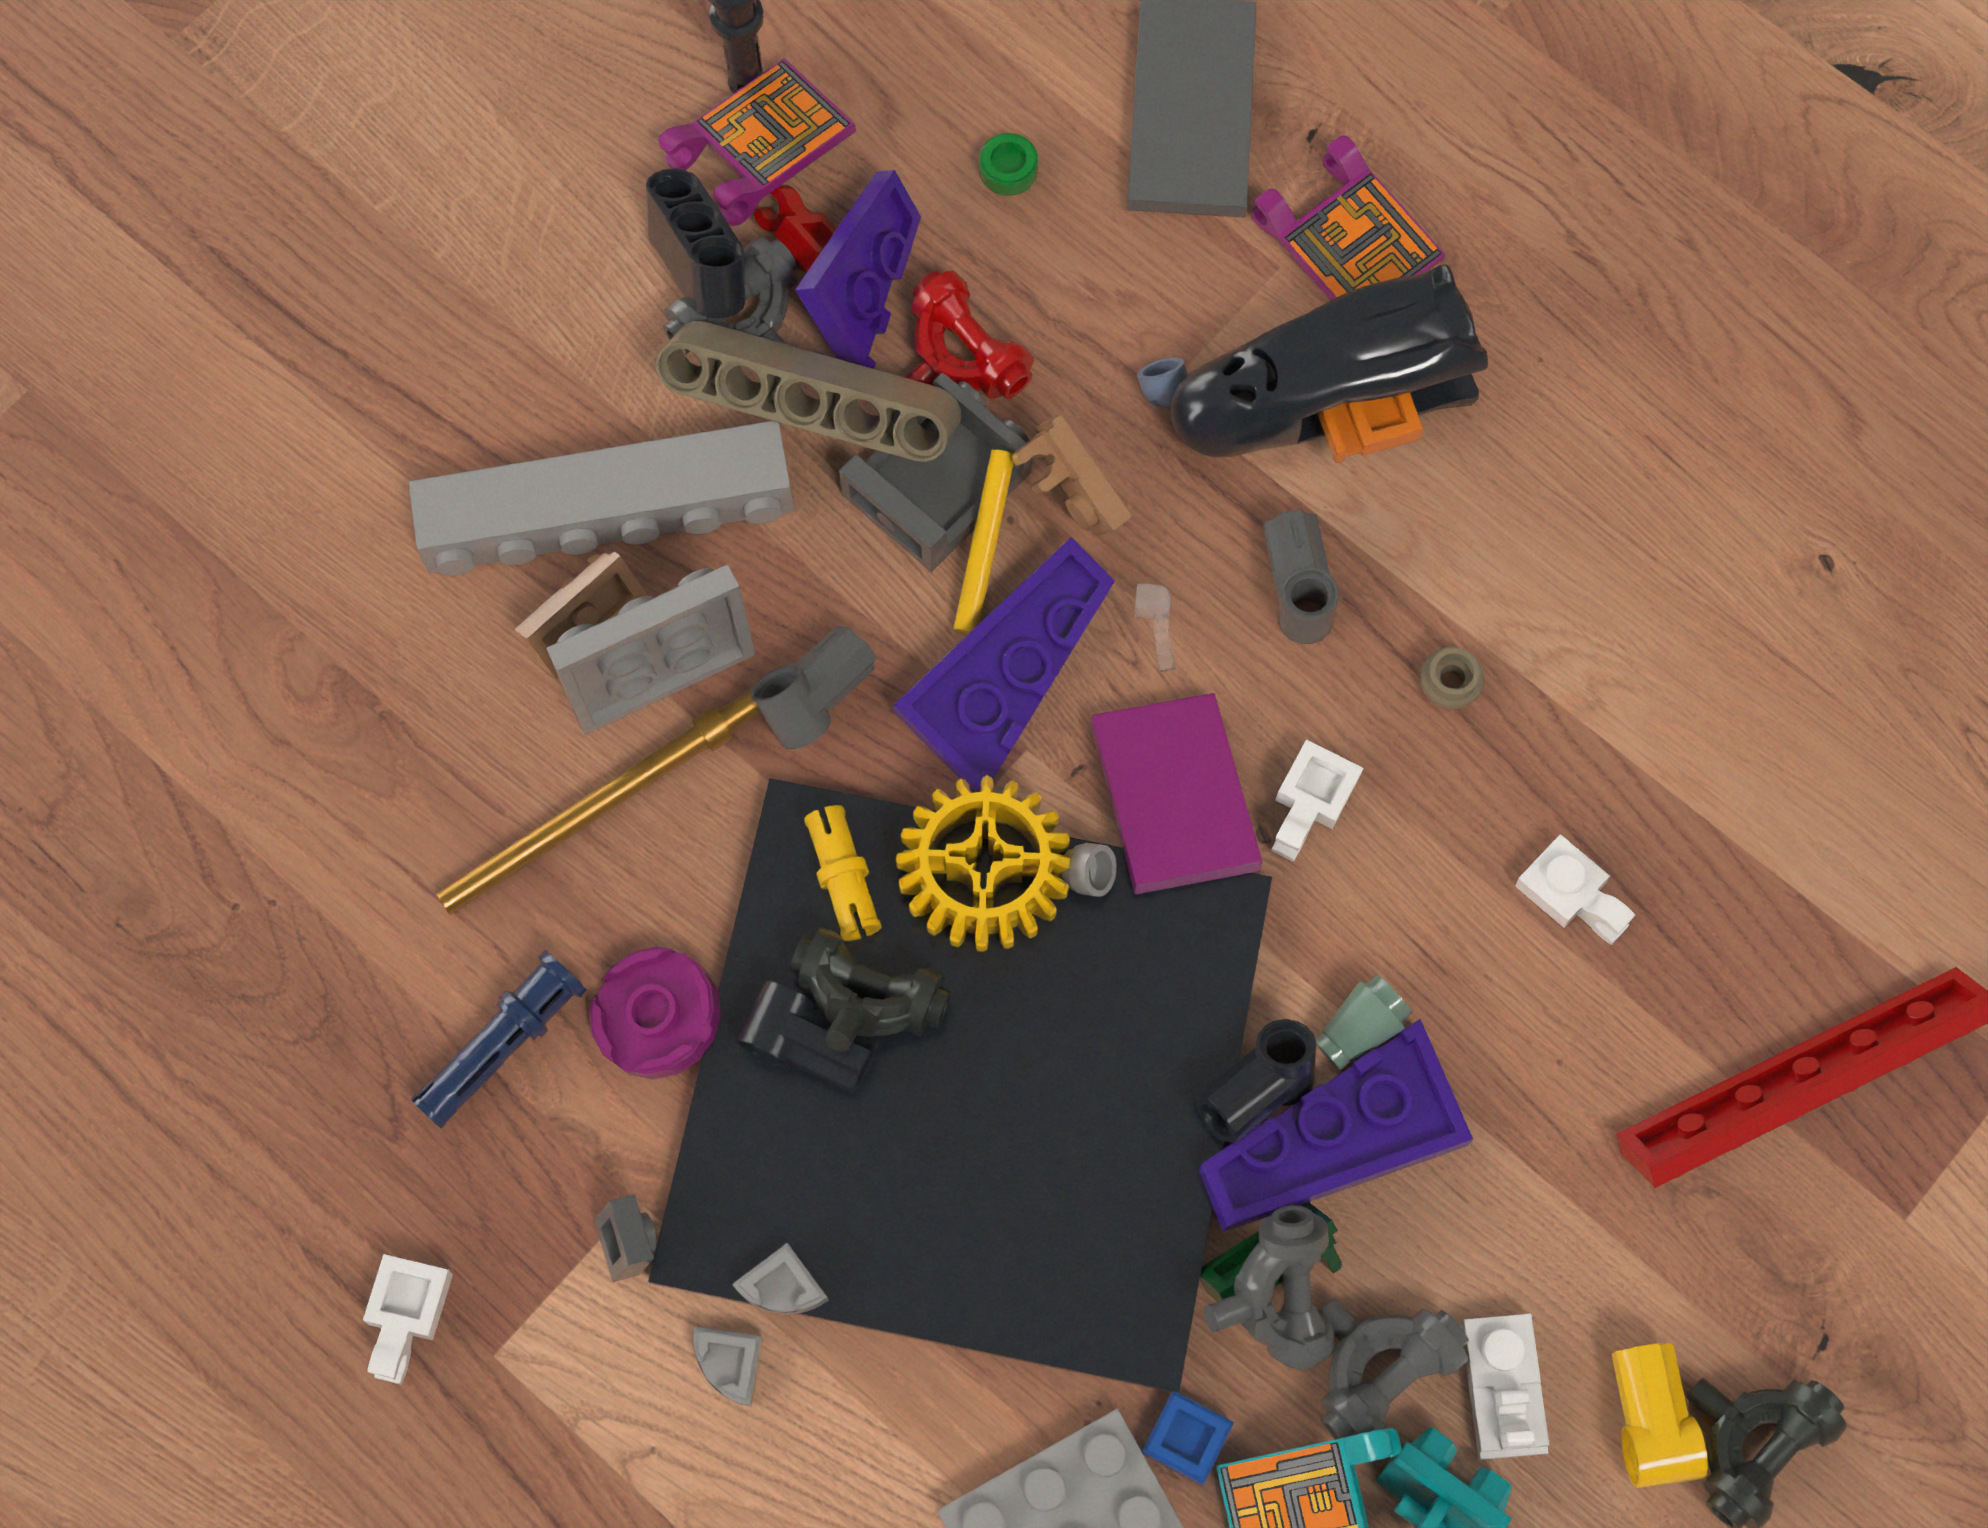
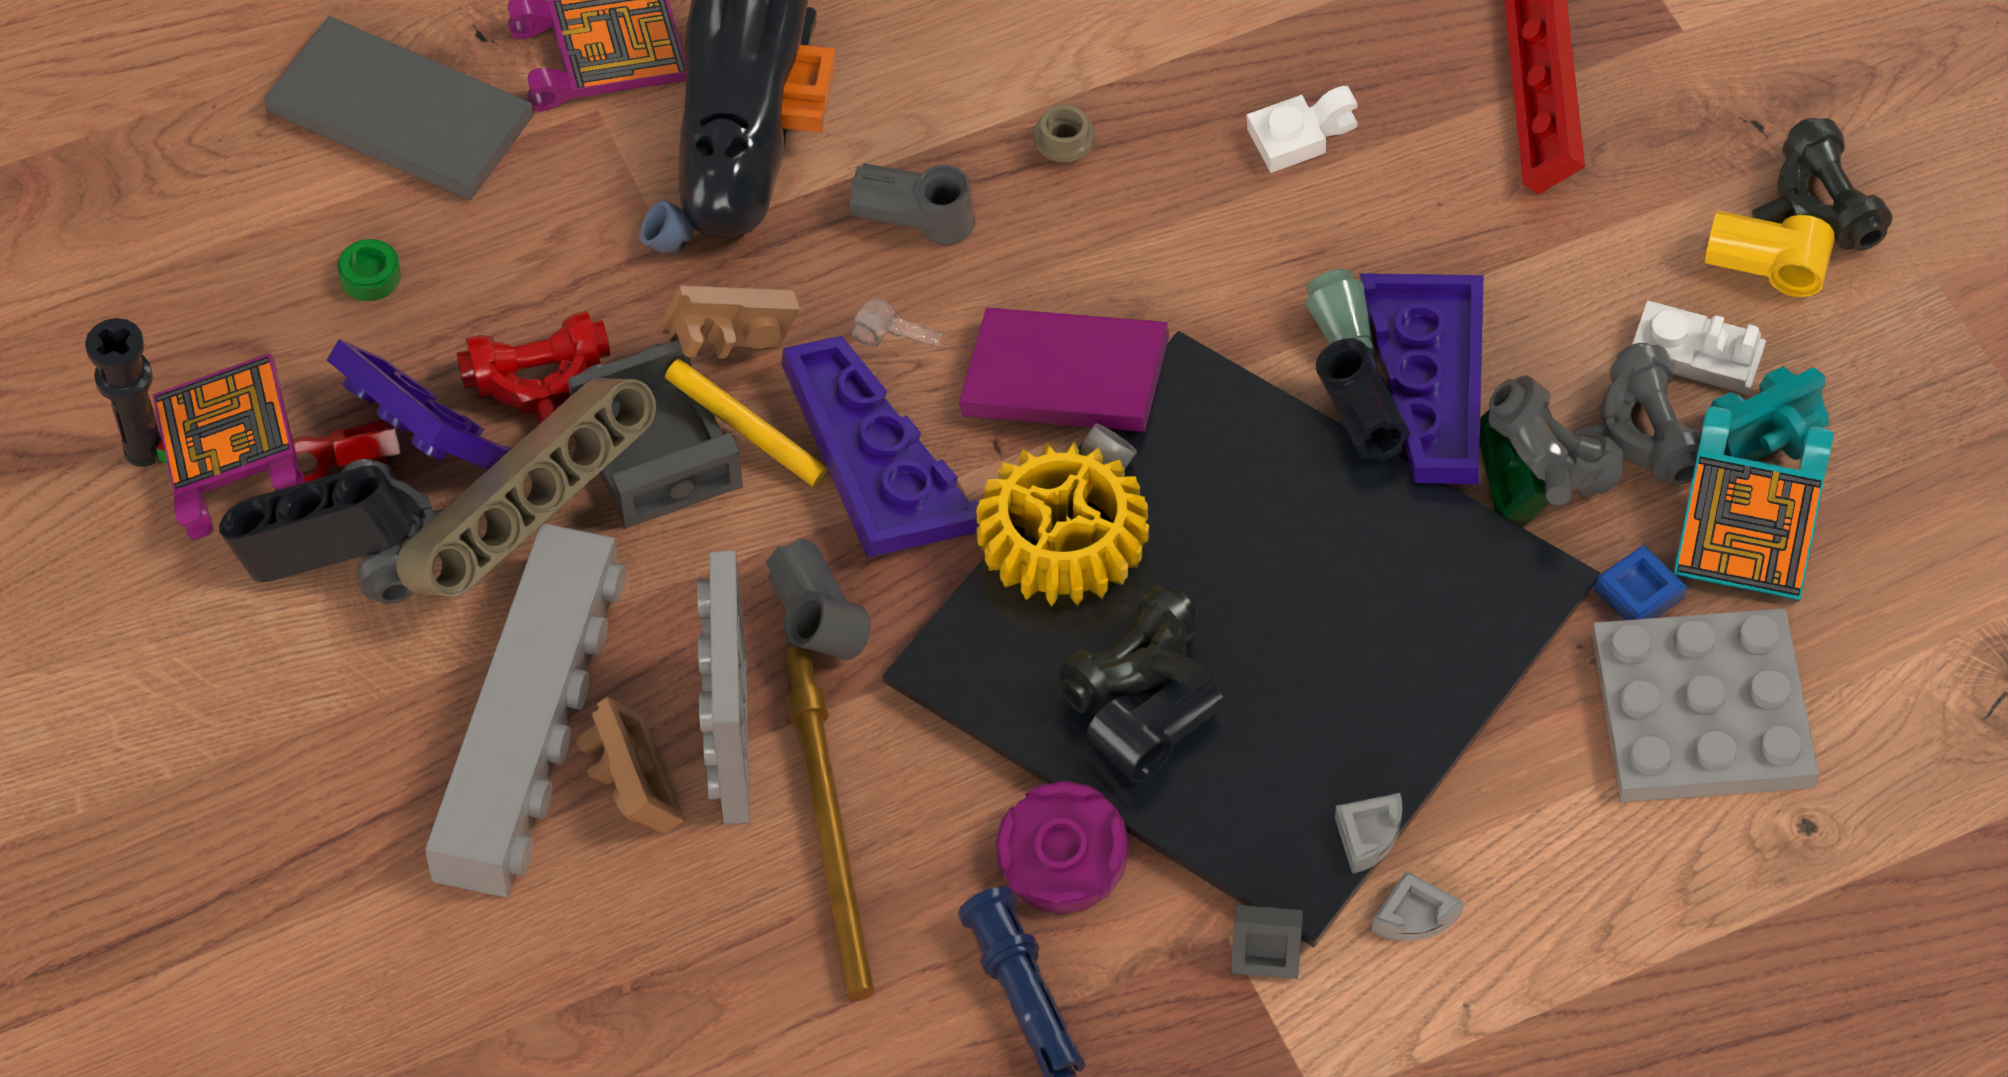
camera: 65 degrees left, 15 degrees down
yellow pin [804,805,882,941] -> none
white plate [1271,739,1364,862] -> none

